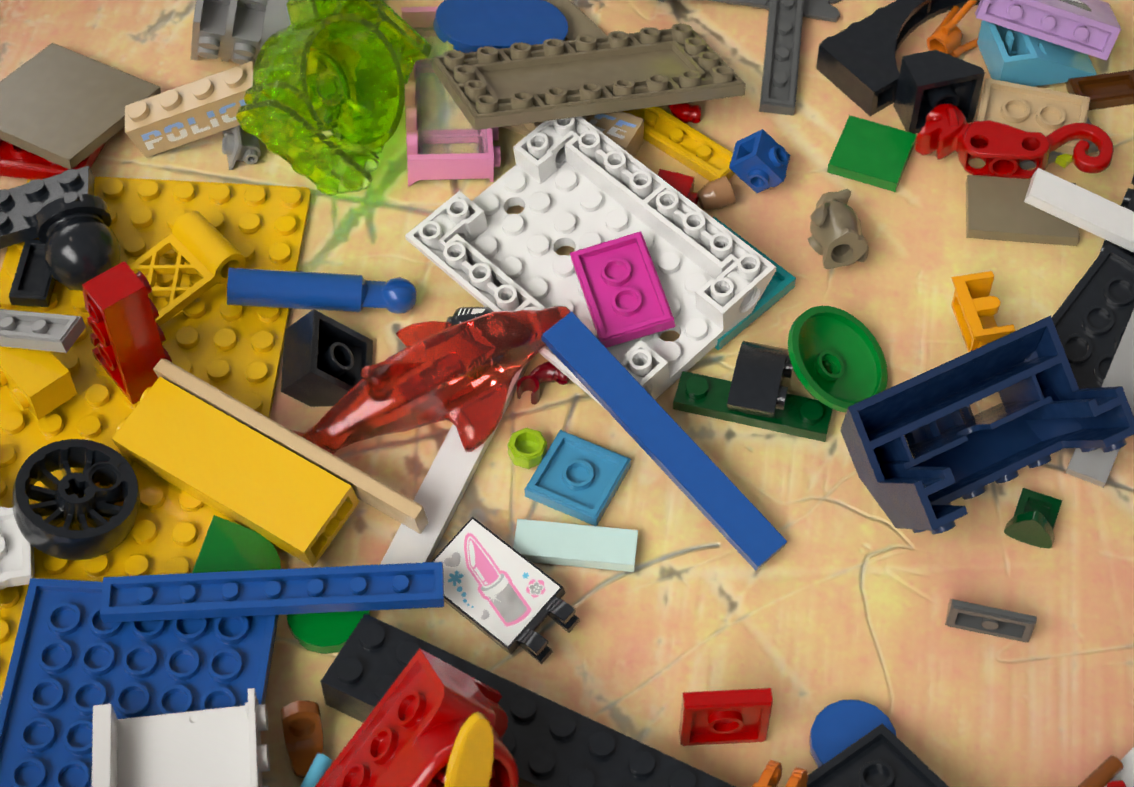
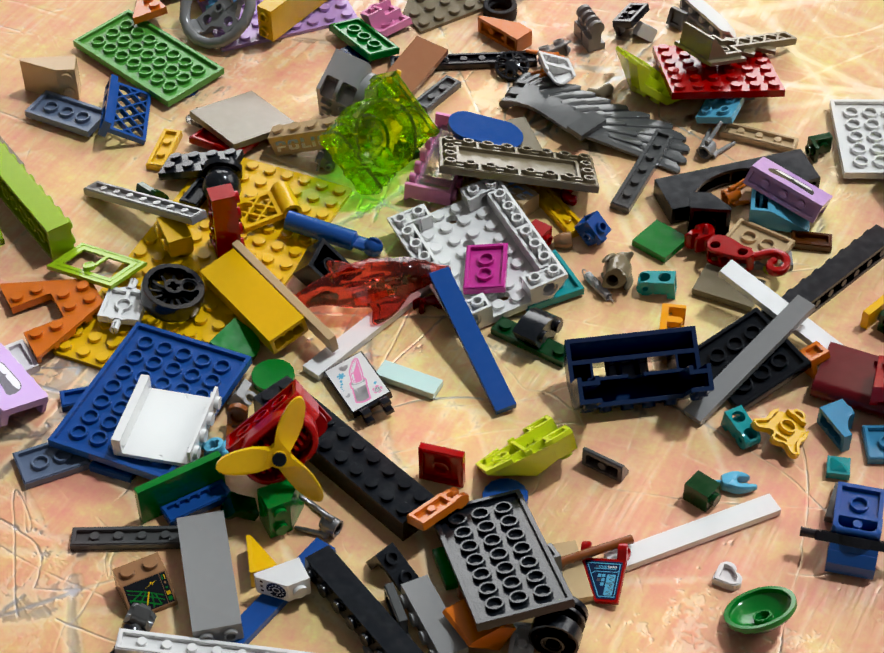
camera: 20 degrees right, 10 degrees down
blue plate [100,562,444,623] -> none
lime tile [508,428,547,469] -> none
dark azure tile [525,430,631,526] -> none
green dish [788,306,888,413] -> none
dark green tile [1004,488,1062,549] -> none
none -> light grey tile [227,379,256,408]
none -> neon yellow wedge [475,415,577,476]
none -> white piece [582,269,614,303]
none -> teal leg [636,271,677,299]

